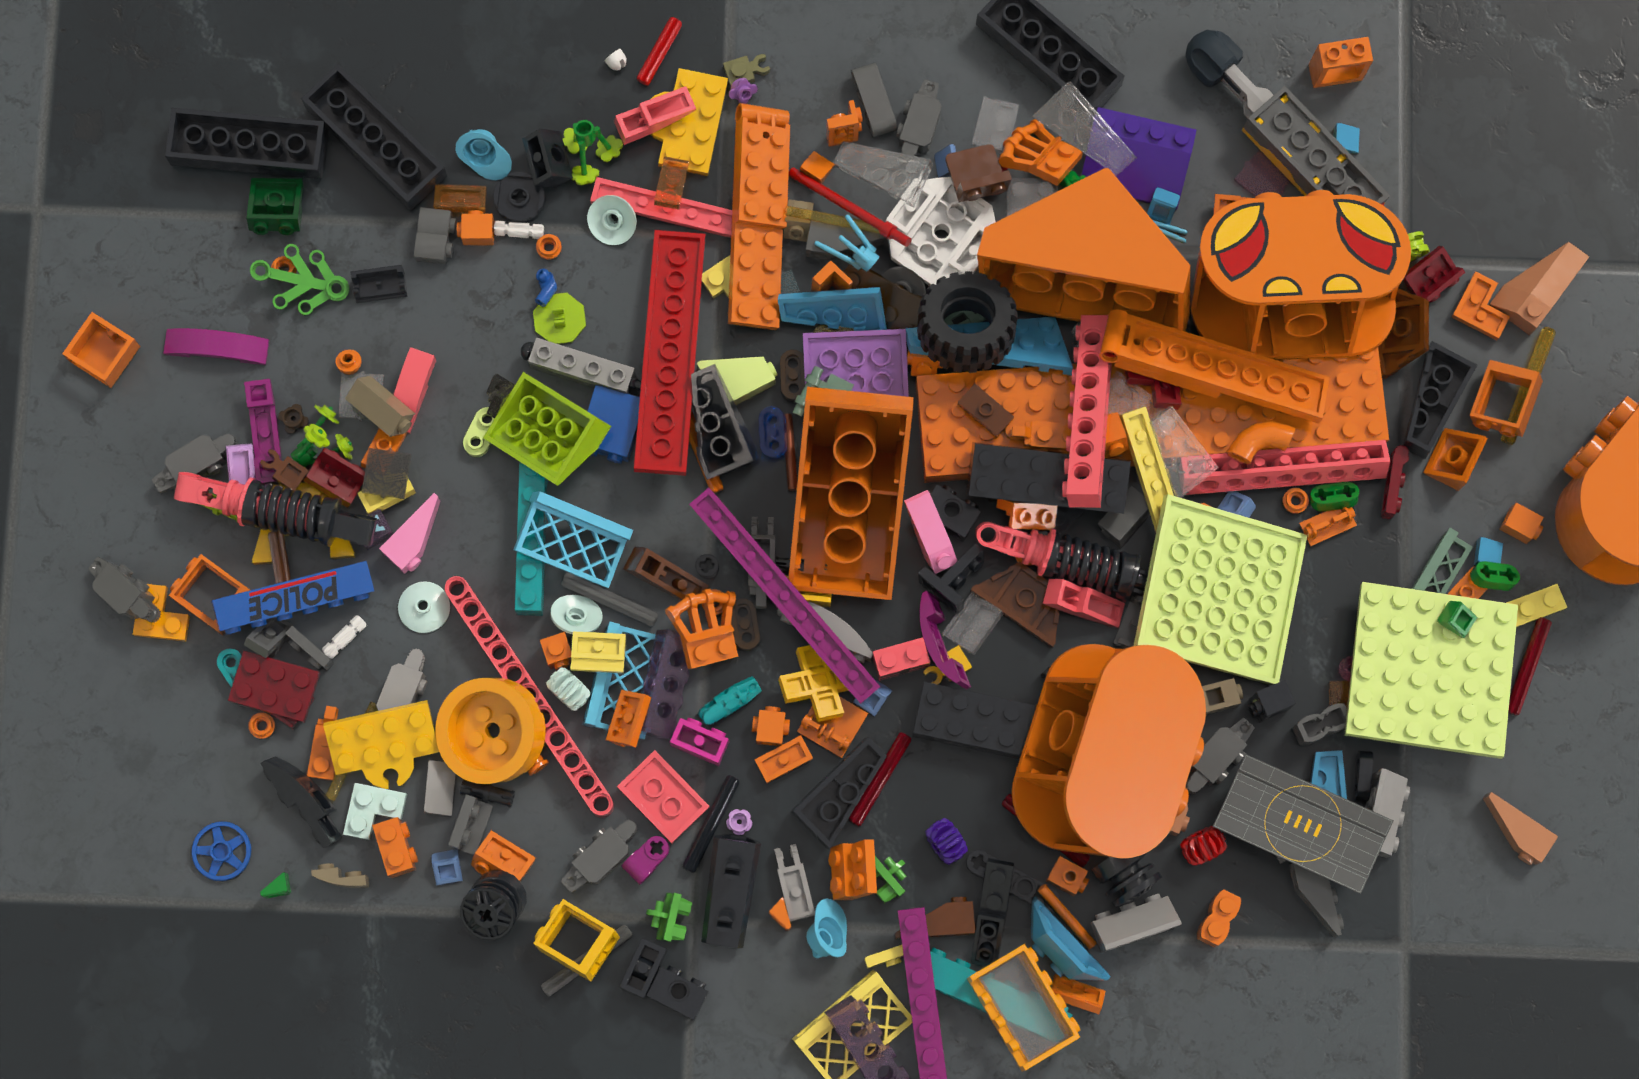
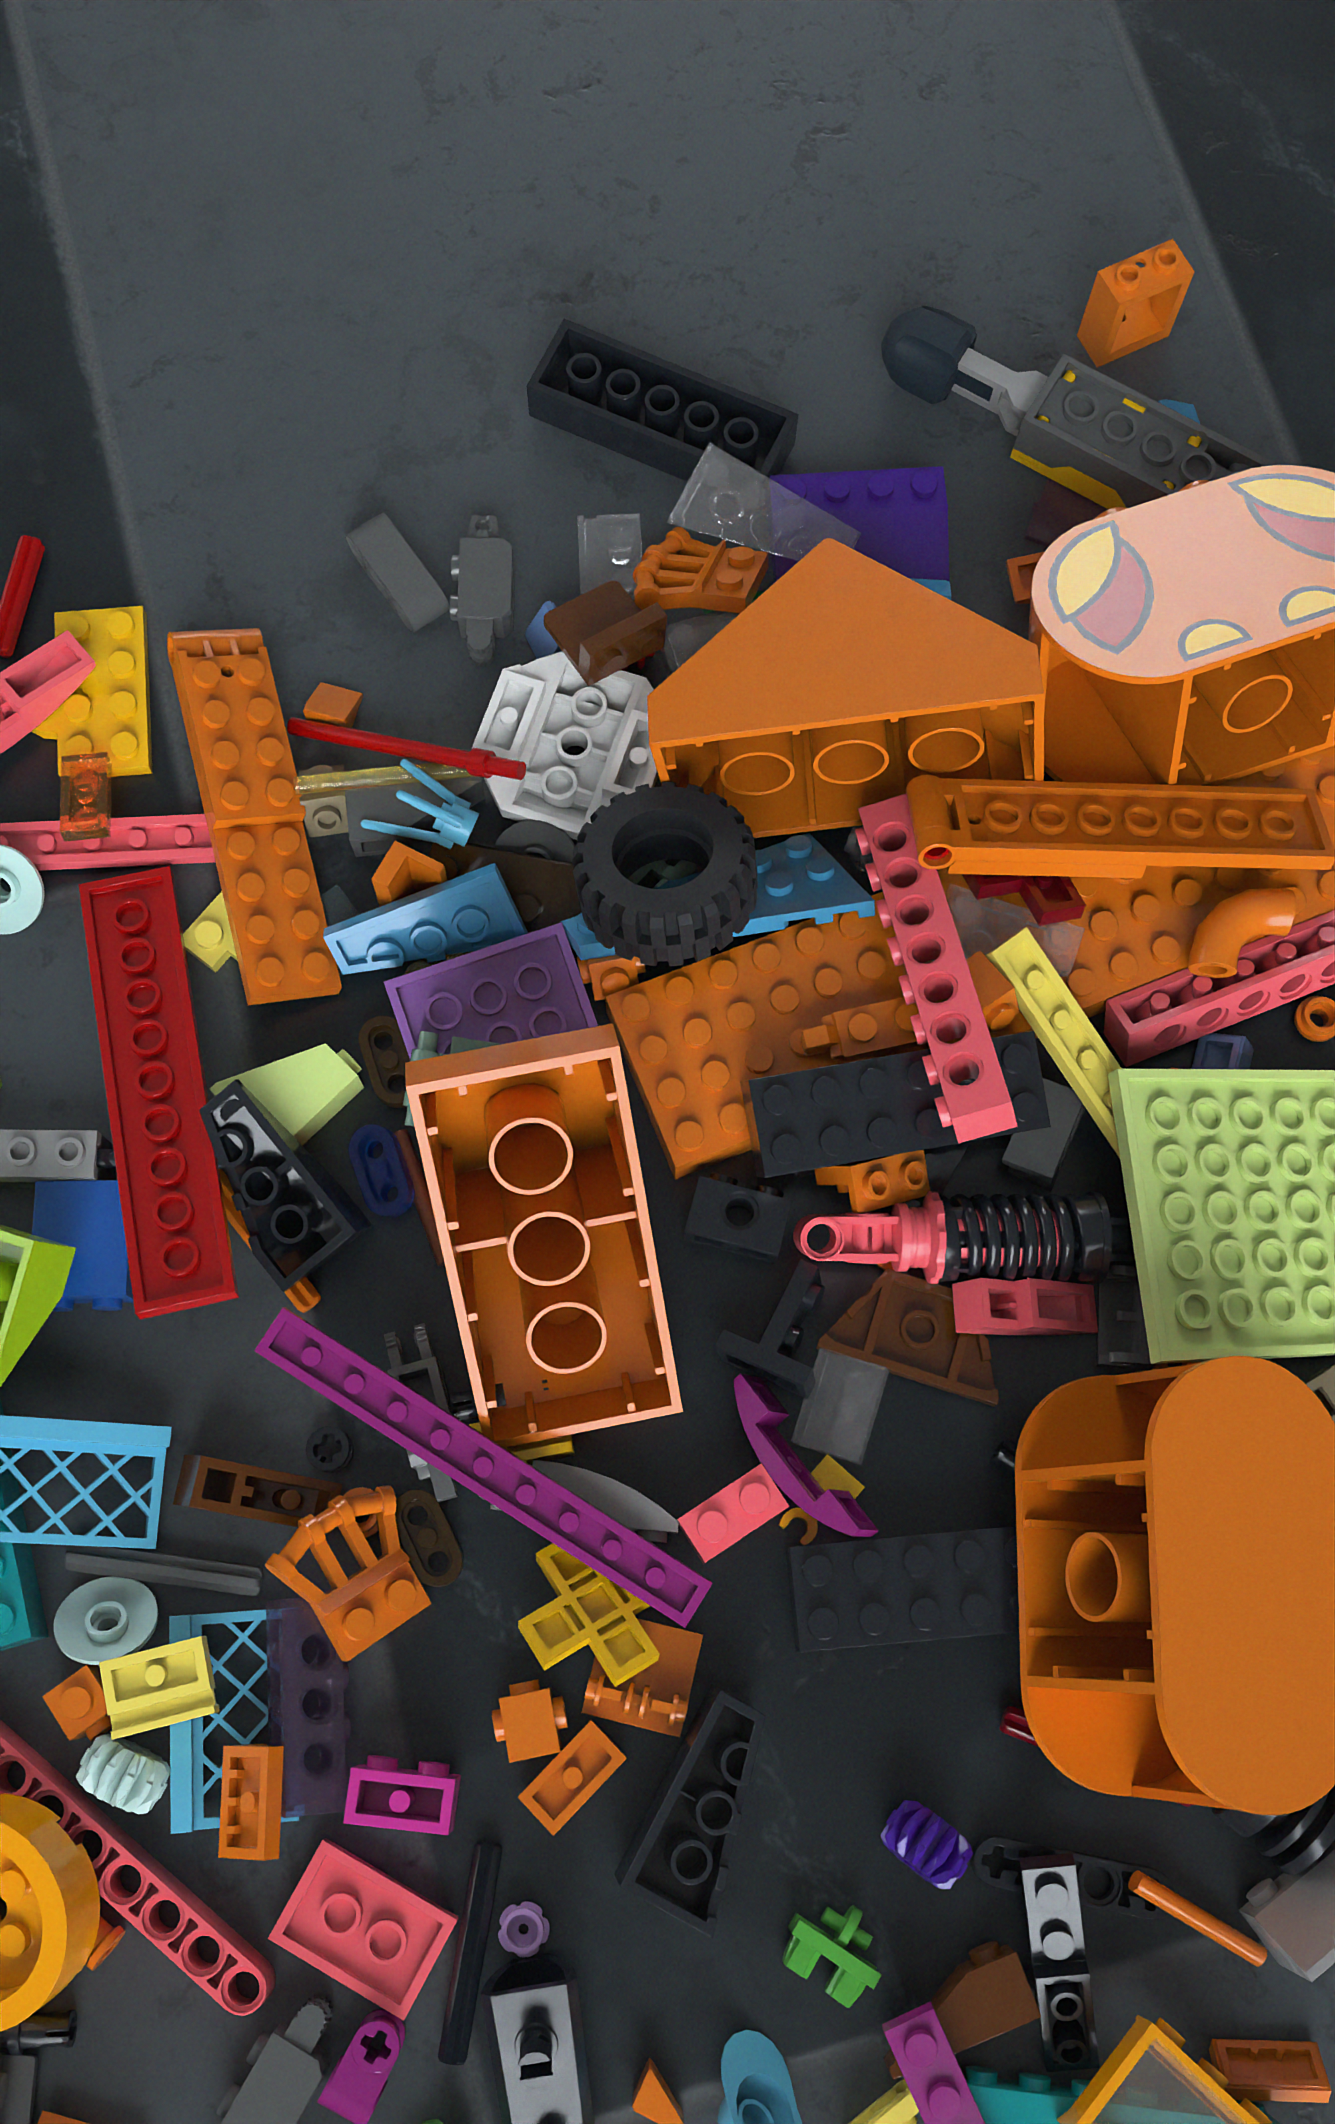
camera: 15 degrees left, 5 degrees down
teal hinge [697,676,762,725] -> none
olive plate [723,54,770,88] -> none
medium lavender plate [729,78,758,104] -> none
light grey hinge [774,844,815,922] -> none
orange bracket [827,100,863,147] -> none
orange plate [828,840,877,900] -> none
clear wing [833,141,934,208] -> none
dark red axle [849,732,911,826] -> none
medium blue slope [853,678,892,716] -> none
bright pink slope [904,490,957,574] -> none
reddish brown plate [958,384,1014,438] -> none
dark azure wedge [1031,896,1111,980] -> none
orange brick [1046,856,1089,897] -> none
clear wing [1150,406,1219,498] -> none

